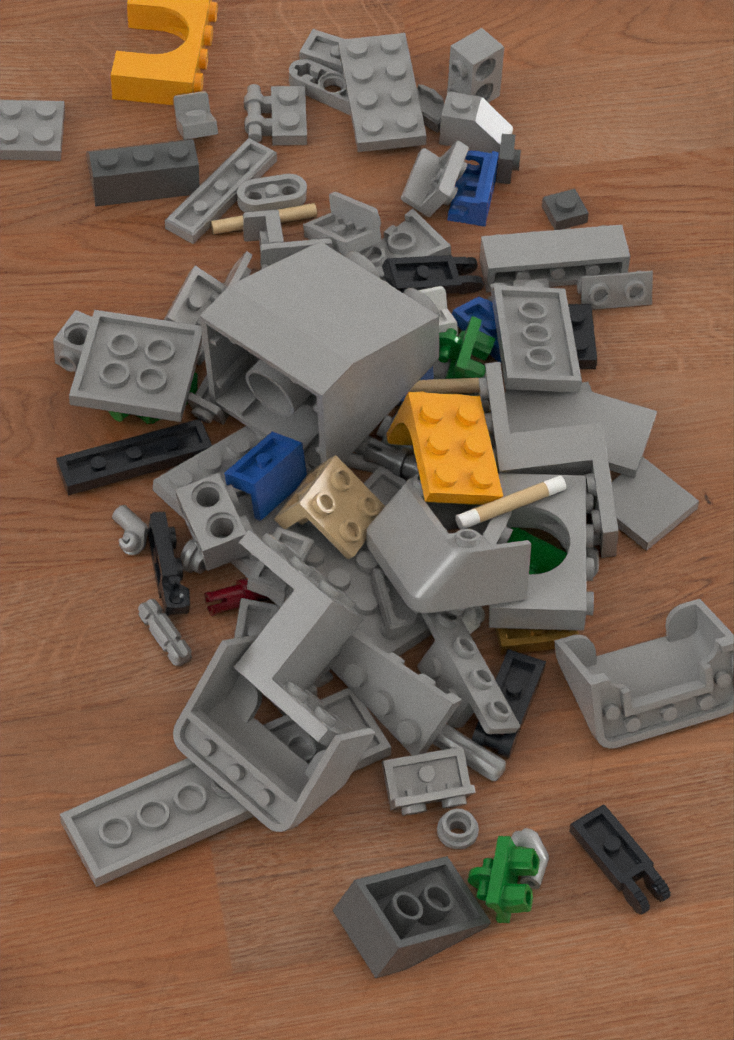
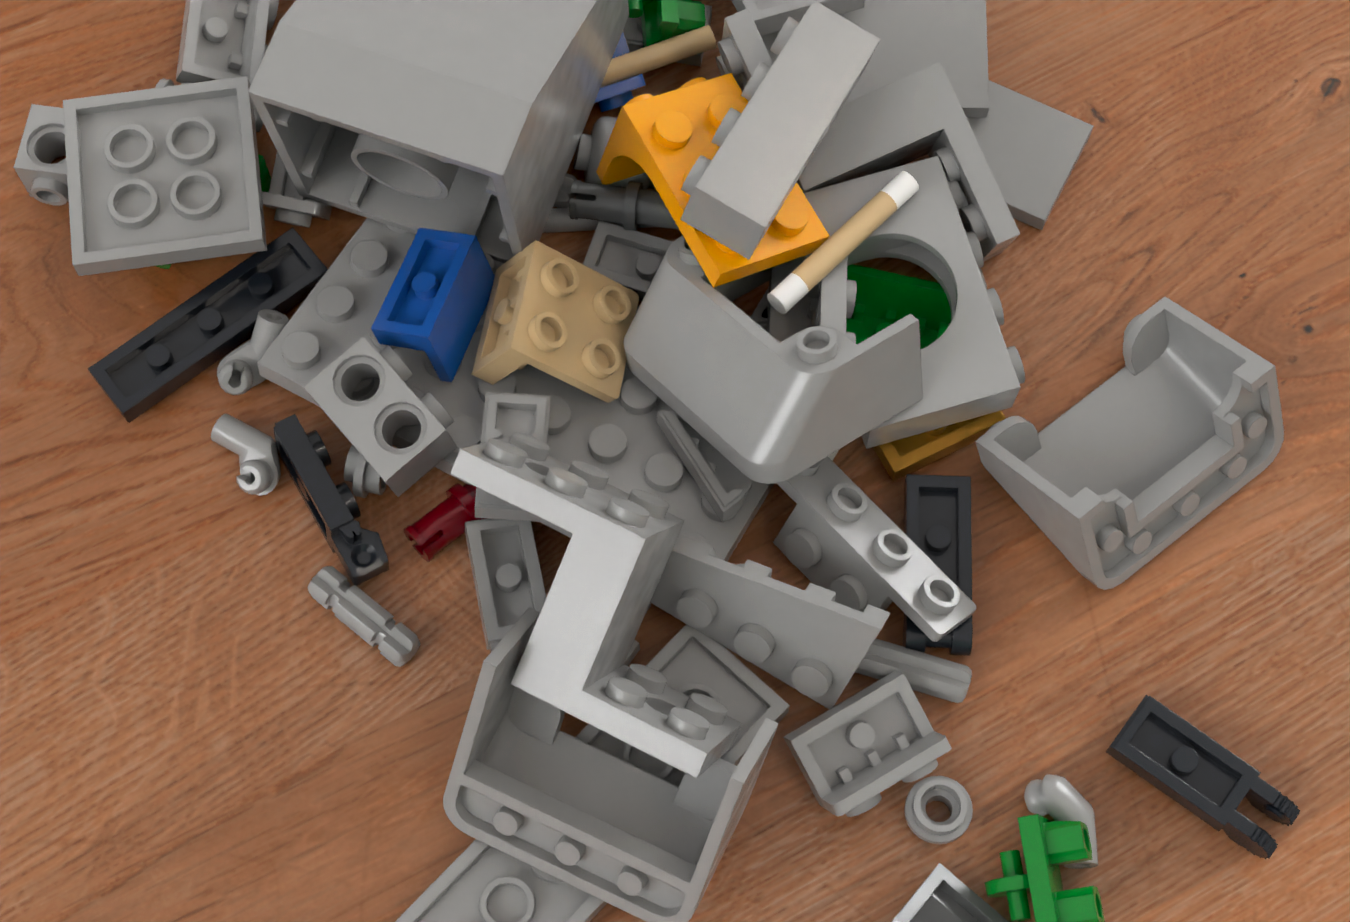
camera: 15 degrees left, 15 degrees up
none -> light grey arm [217,309,289,395]
none -> light grey brick [680,0,881,260]

